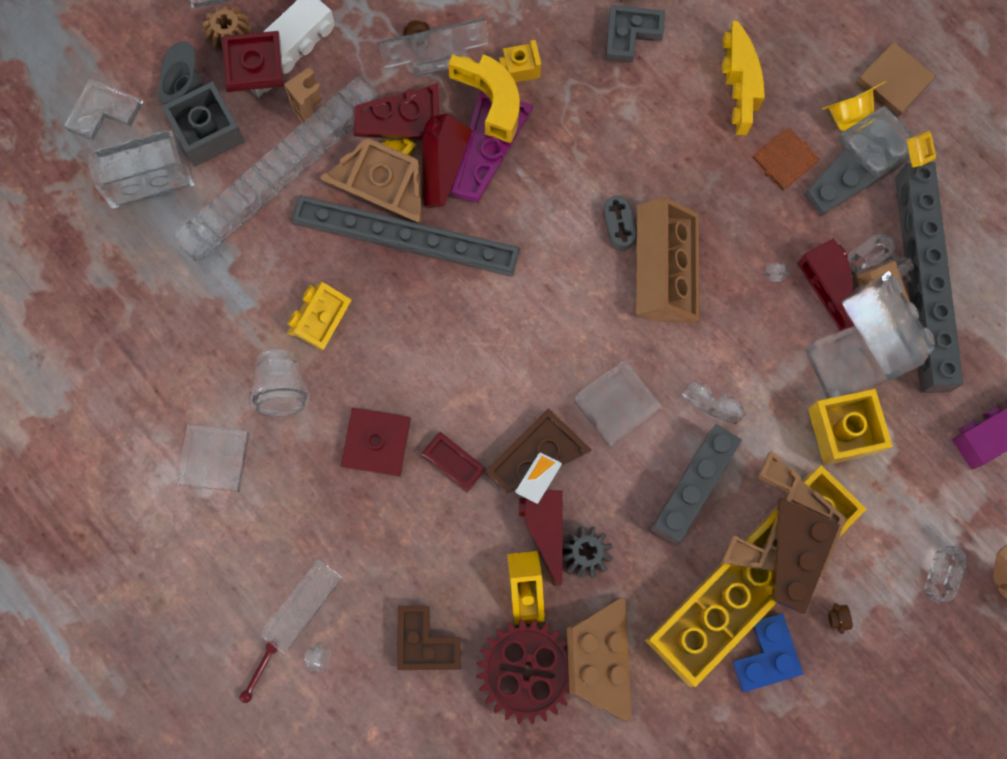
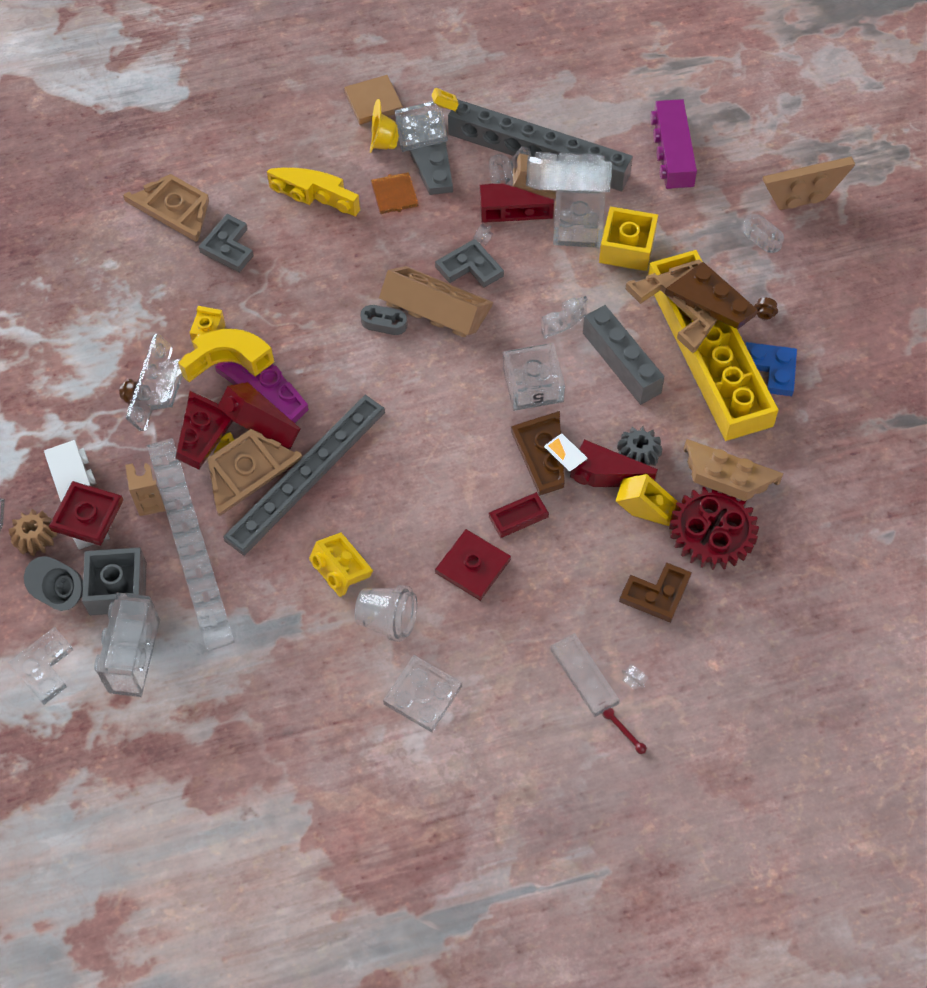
camera: 60 degrees left, 15 degrees down
none -> dark grey plate [435,239,504,288]

